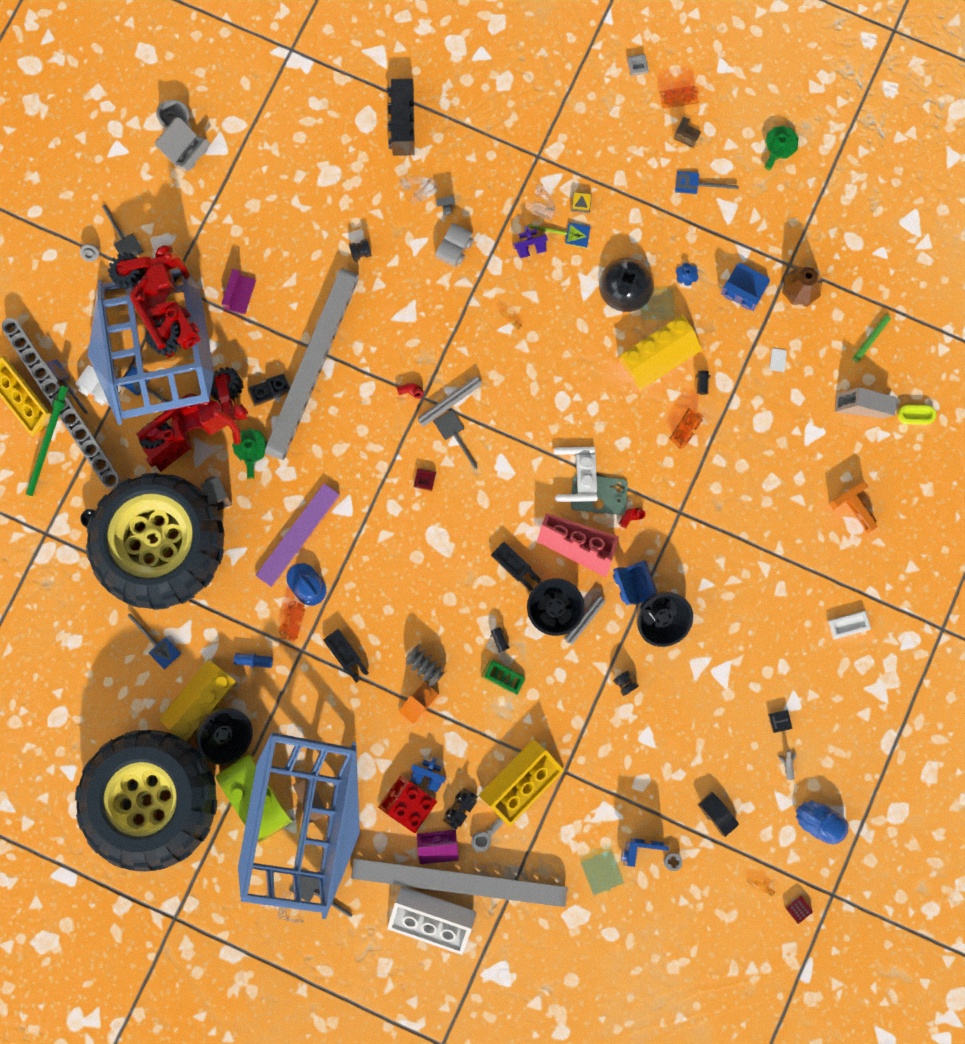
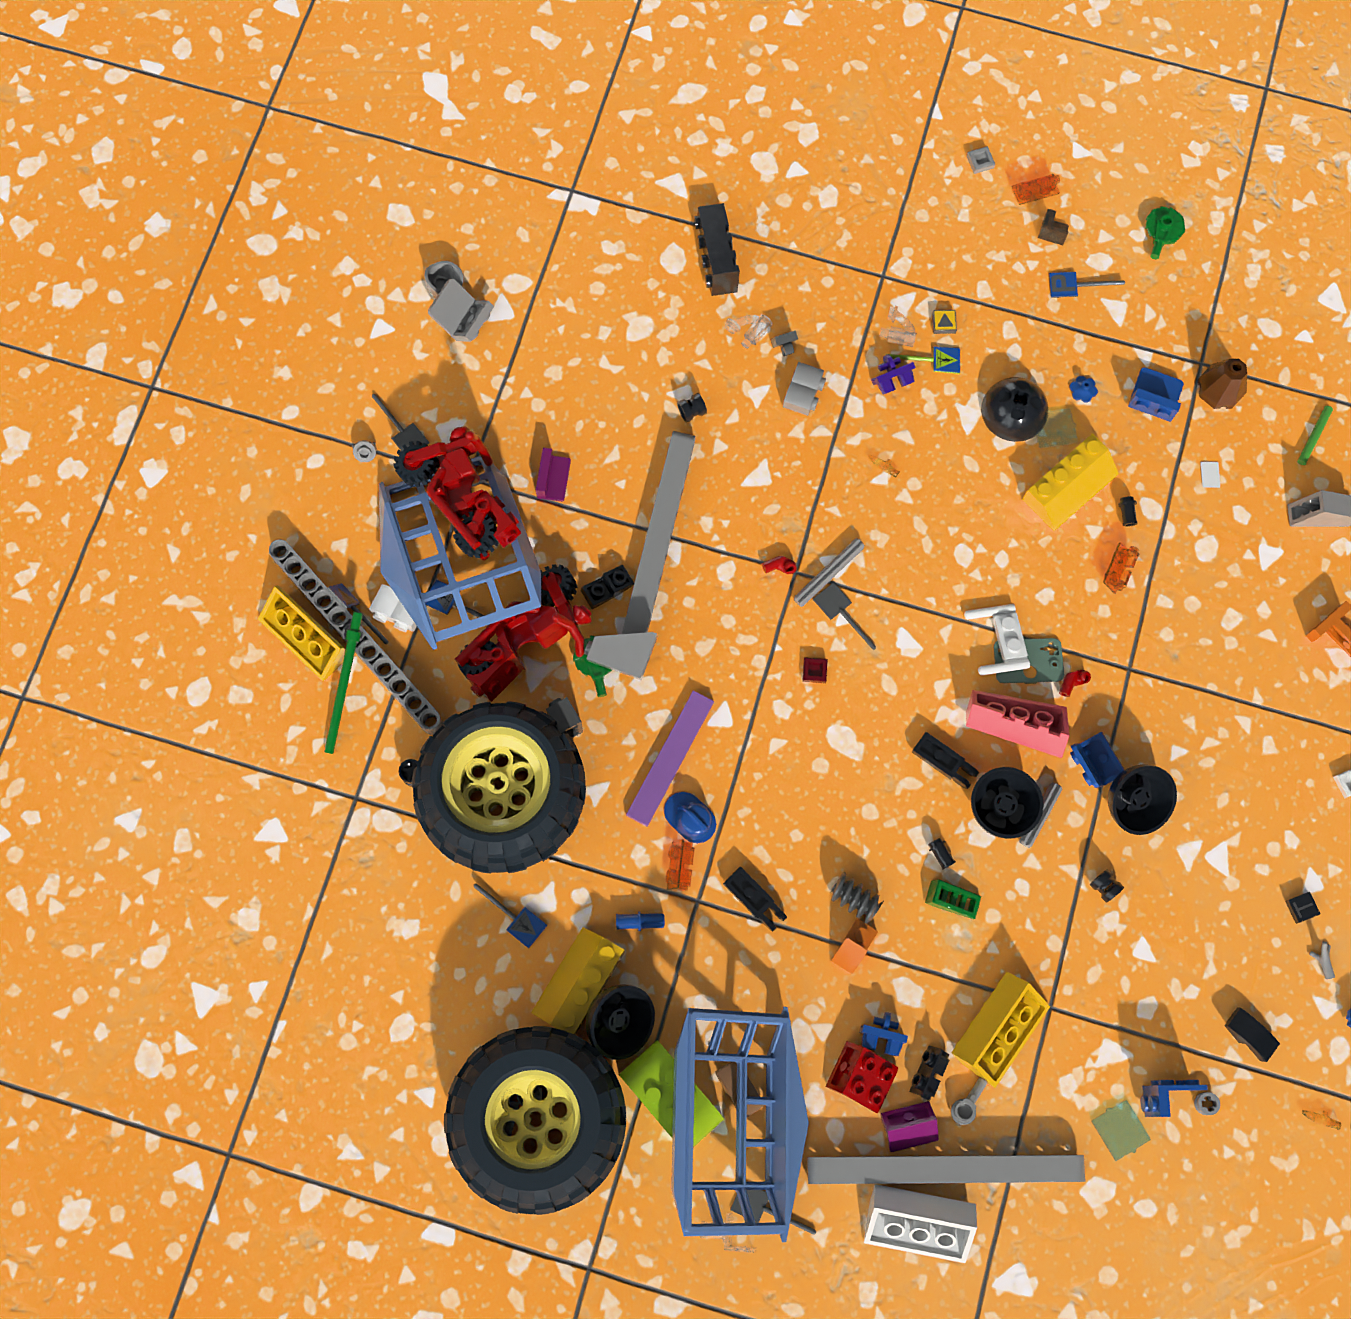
camera: 10 degrees left, 5 degrees down
none -> light grey slope [584,632,658,681]

